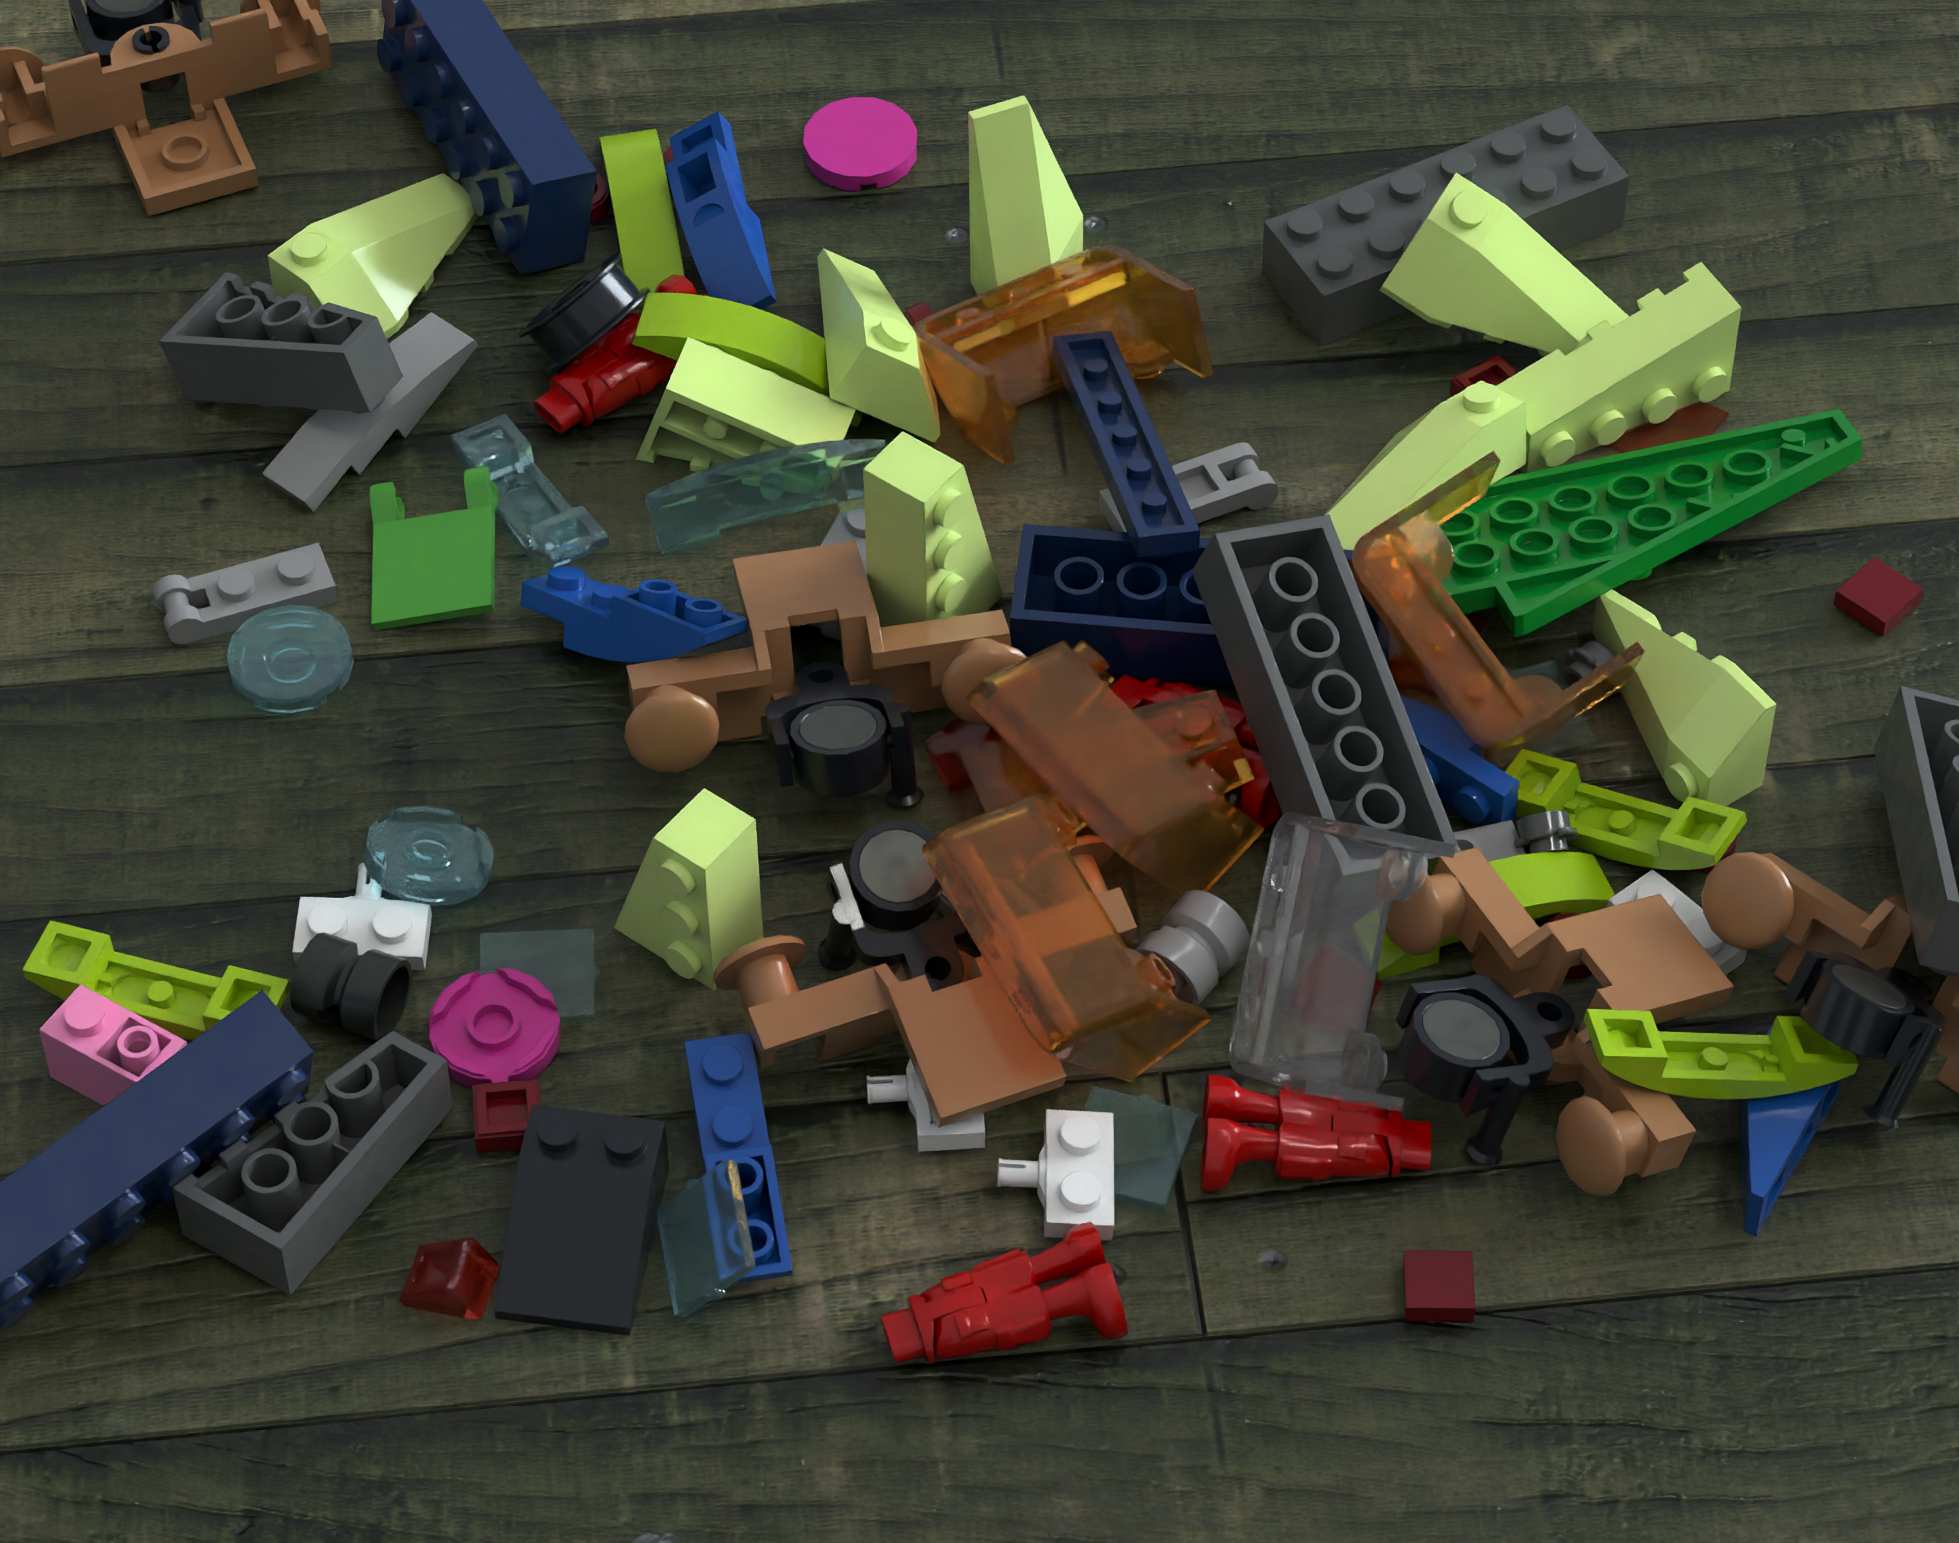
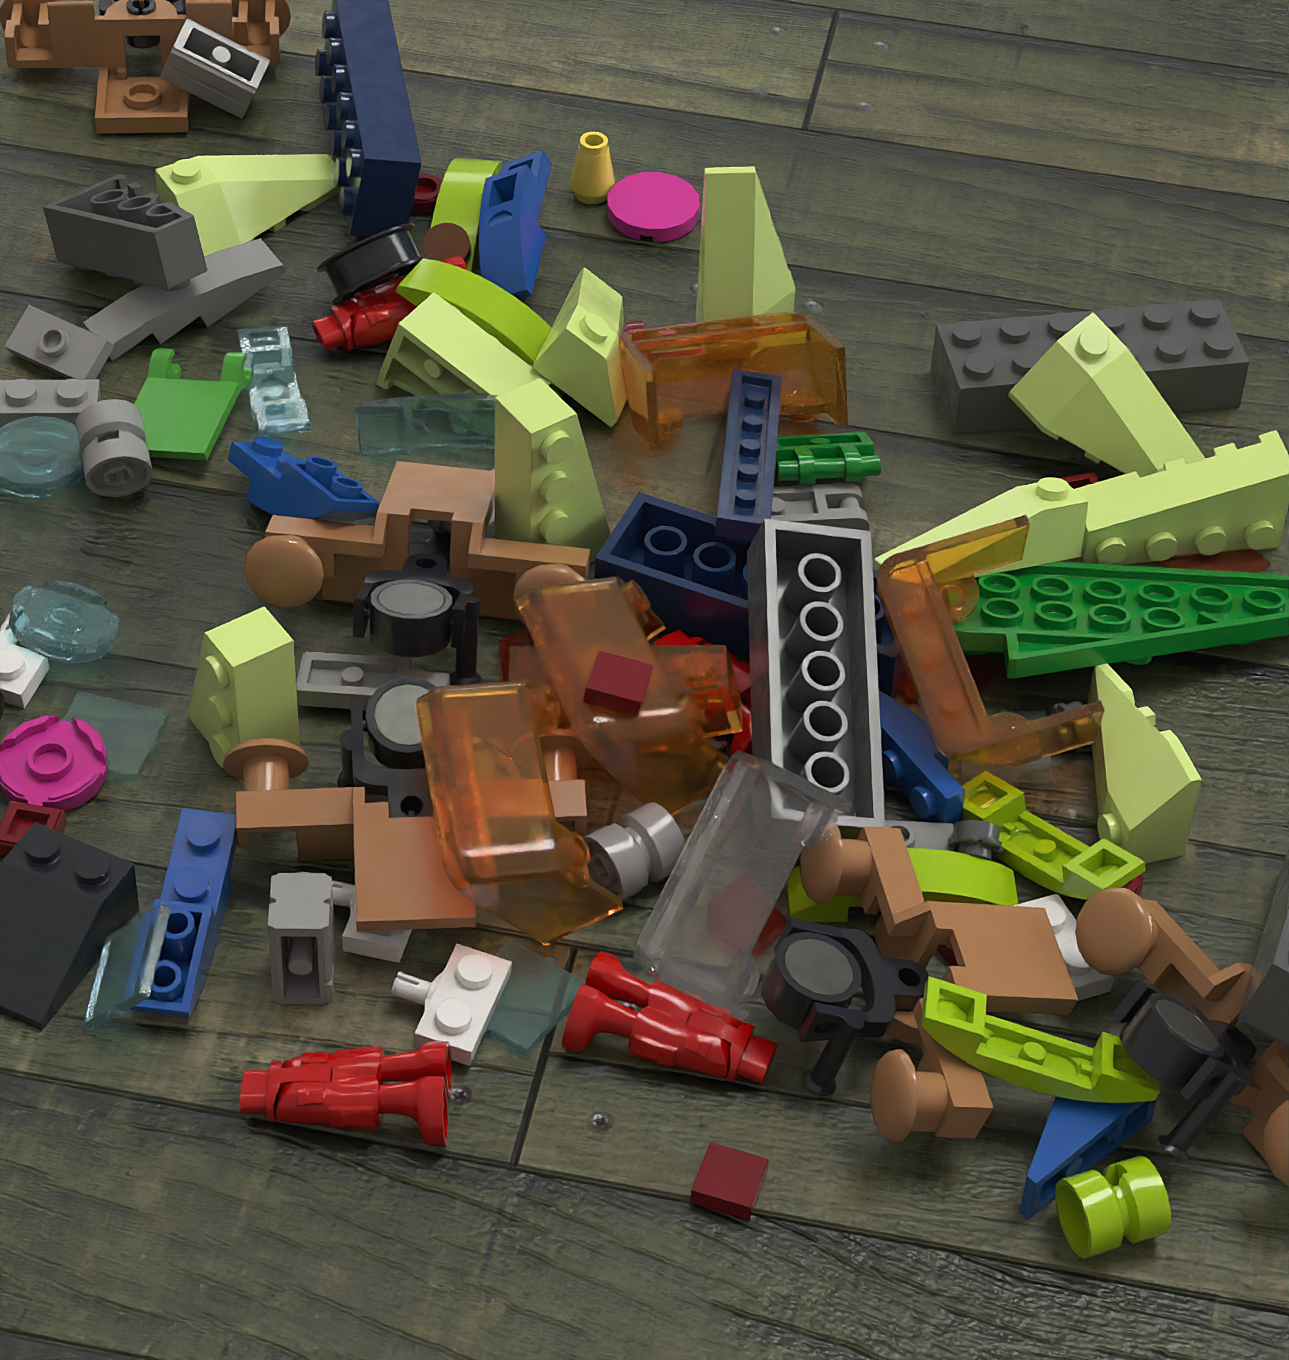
camera: 15 degrees right, 5 degrees down
none -> light grey plate [4,305,114,380]
none -> light grey wheel [76,399,152,497]
none -> light grey brick [159,18,270,119]
none -> light grey brick [268,872,336,1005]
none -> light grey hinge [296,651,451,710]
none -> reddish brown tile [422,223,472,265]
none -> light yellow cone [570,132,616,204]
none -> dark red tile [583,650,654,717]
none -> green plate [775,431,881,485]
none -> lime wheel [1055,1156,1171,1259]

